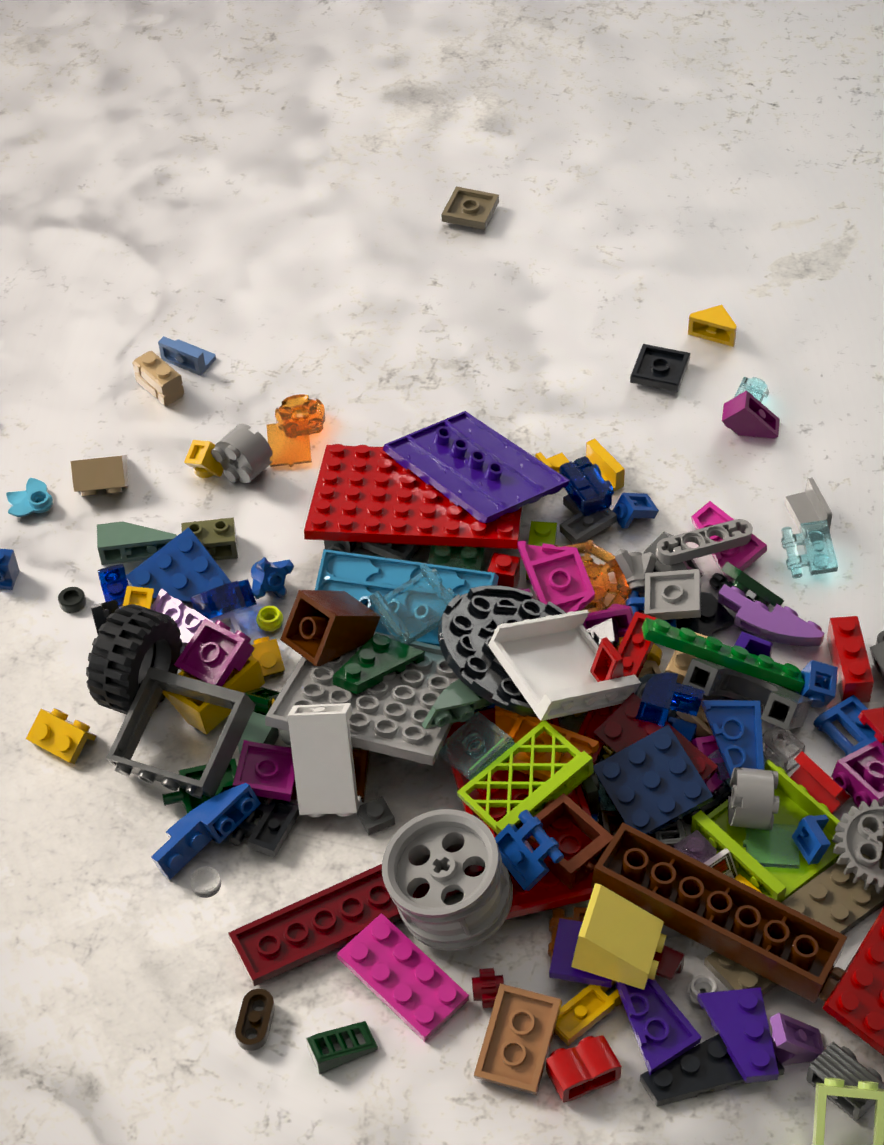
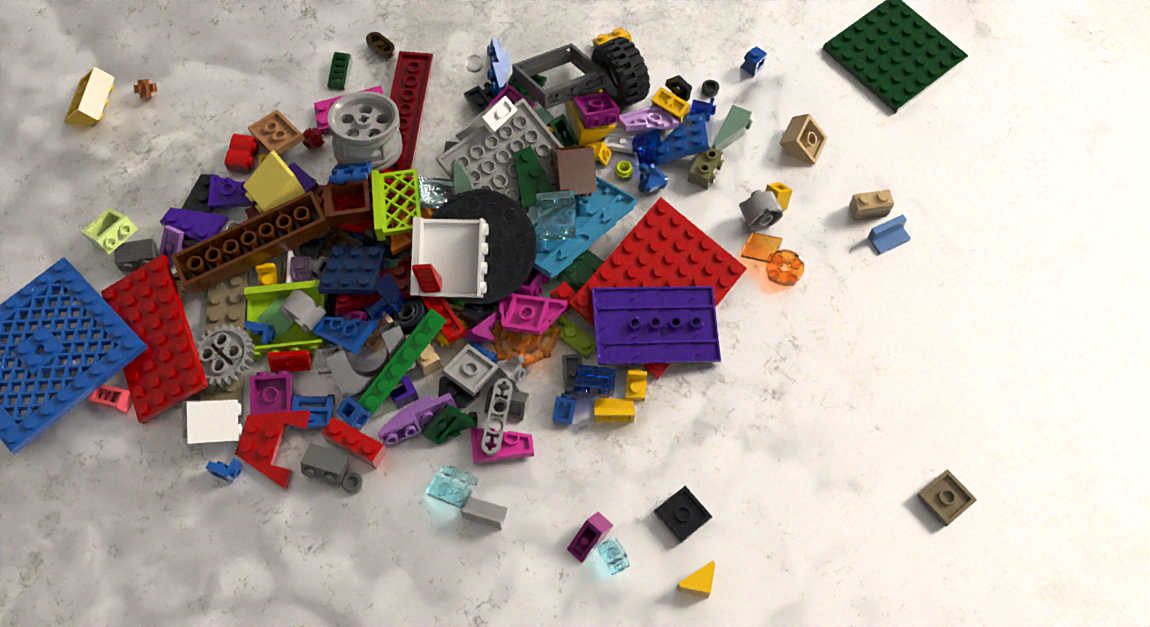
camera: 120 degrees right, 15 degrees up
medium azure plate [6,478,53,517] -> none

